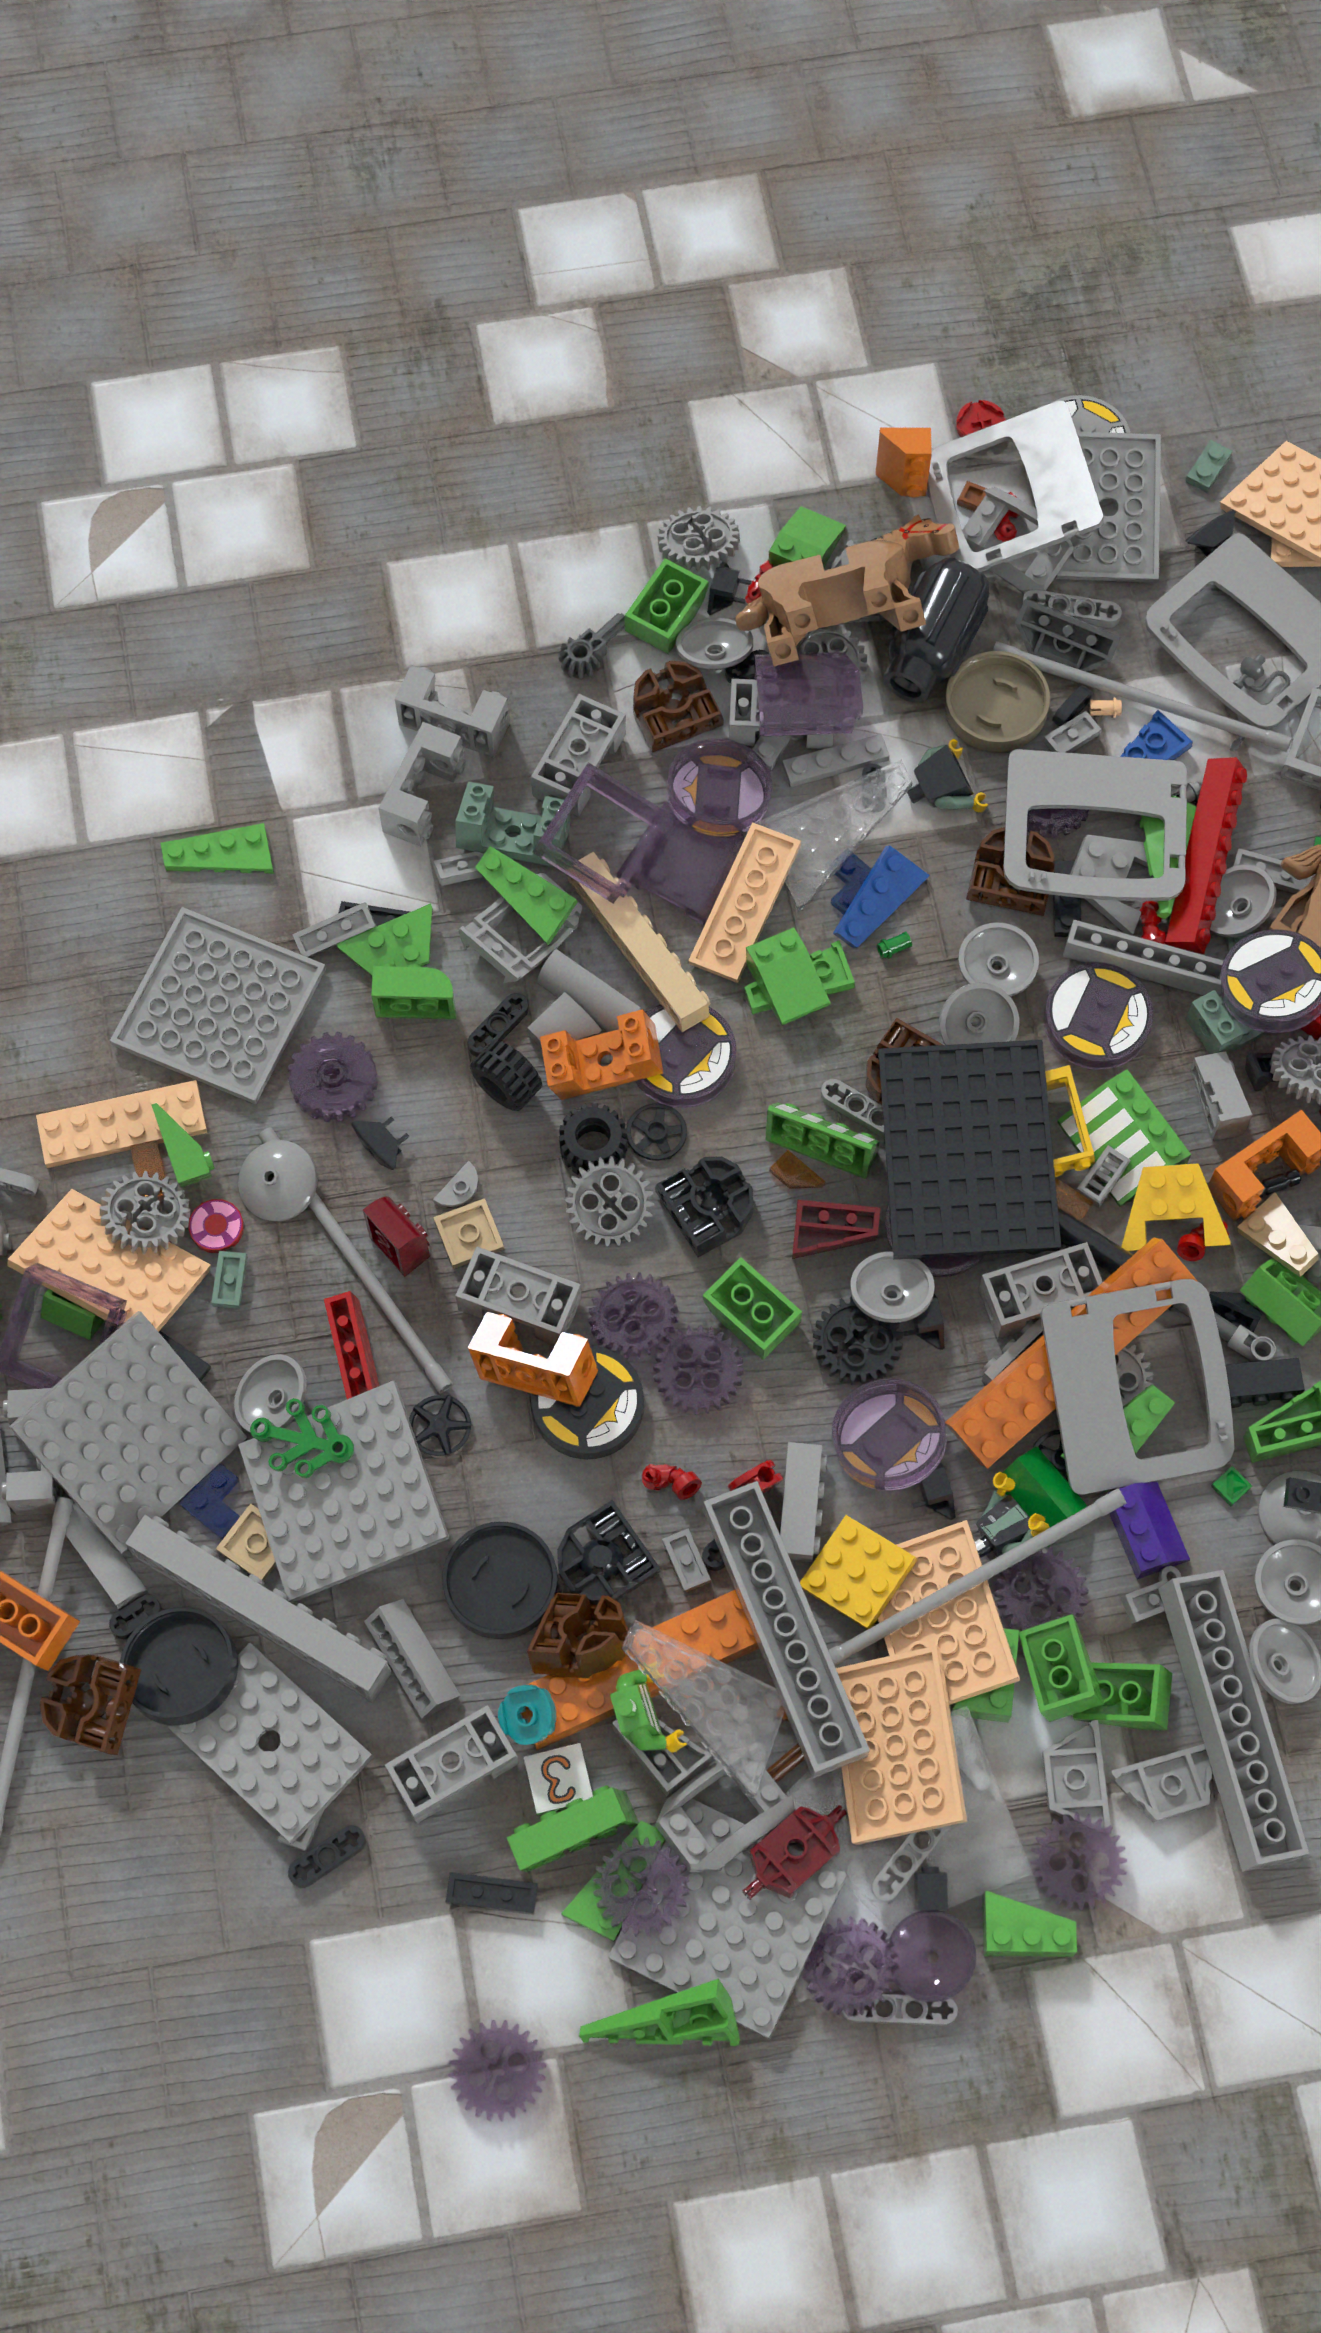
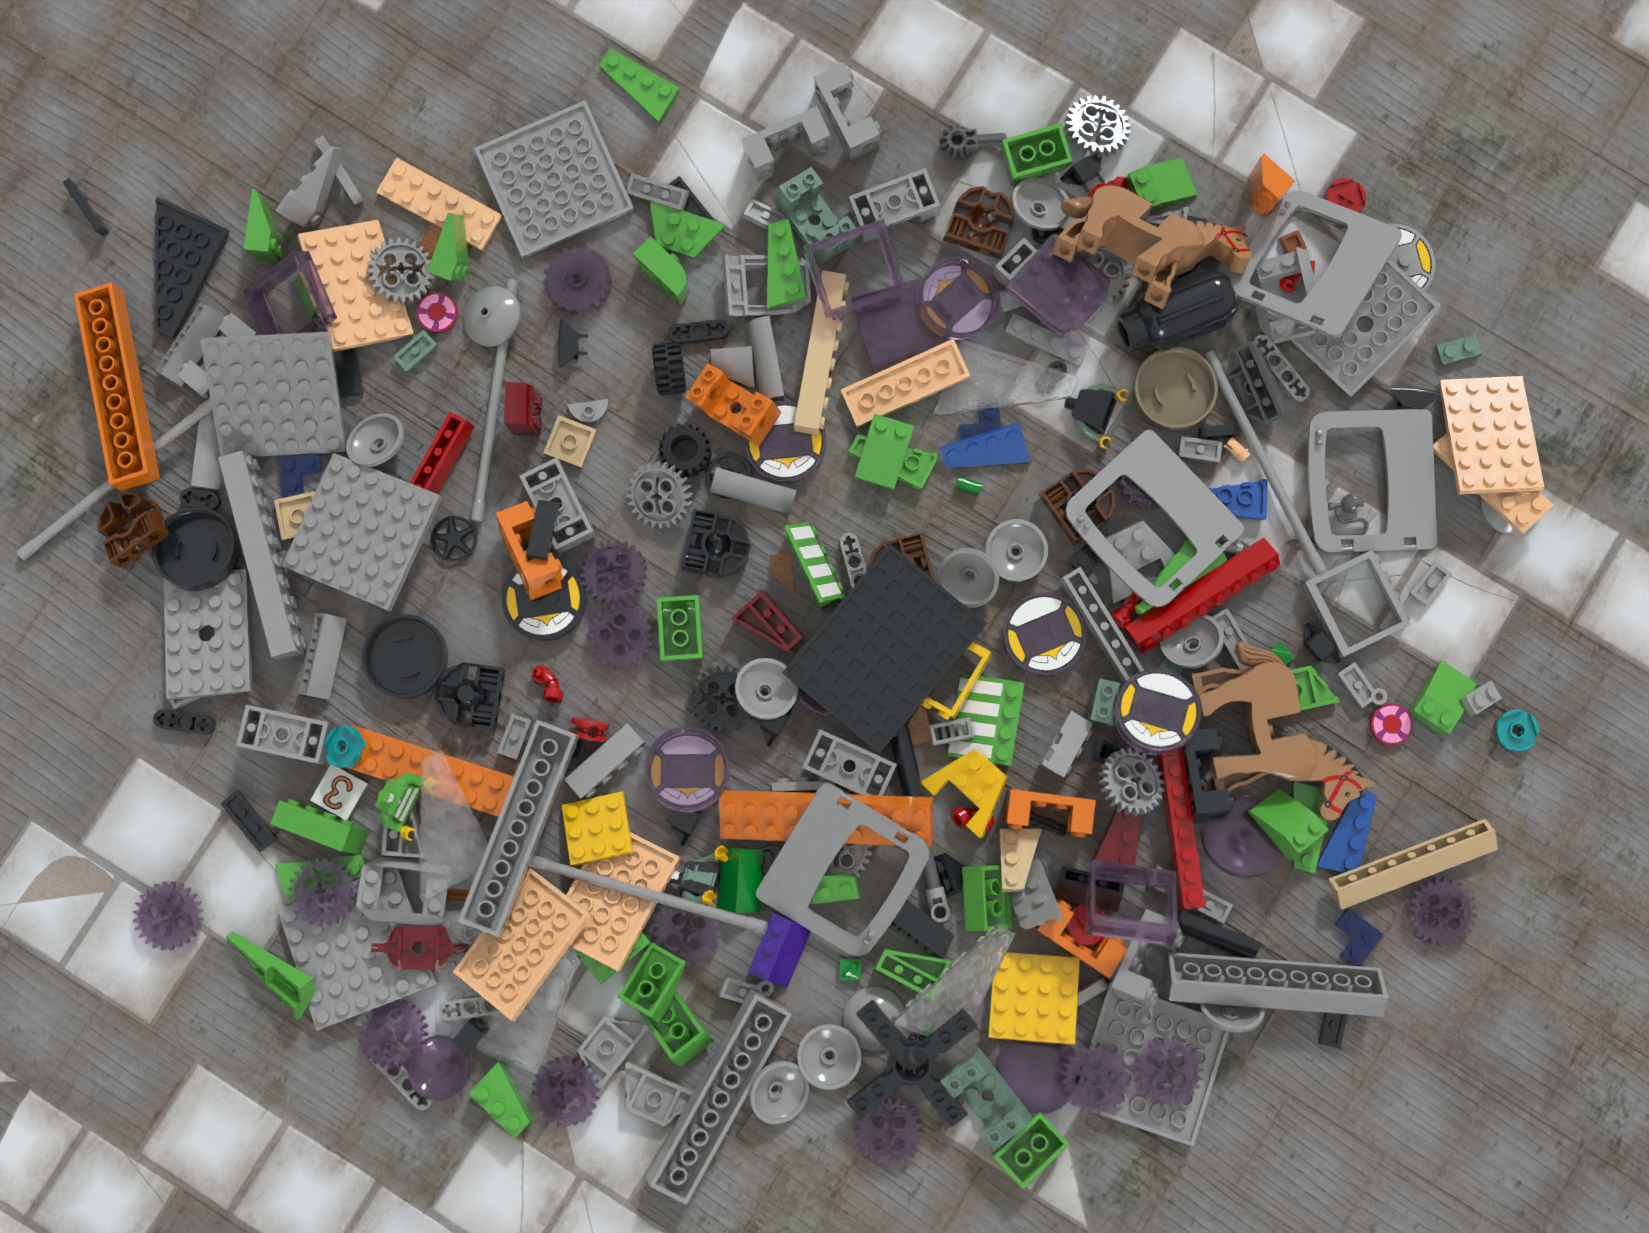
camera: 45 degrees right, 15 degrees up
green plant [250,1398,354,1478] -> none
reddish brown connector [527,1593,632,1678] -> none
none -> black tile [526,500,559,561]
none -> light grey brick [710,467,797,515]

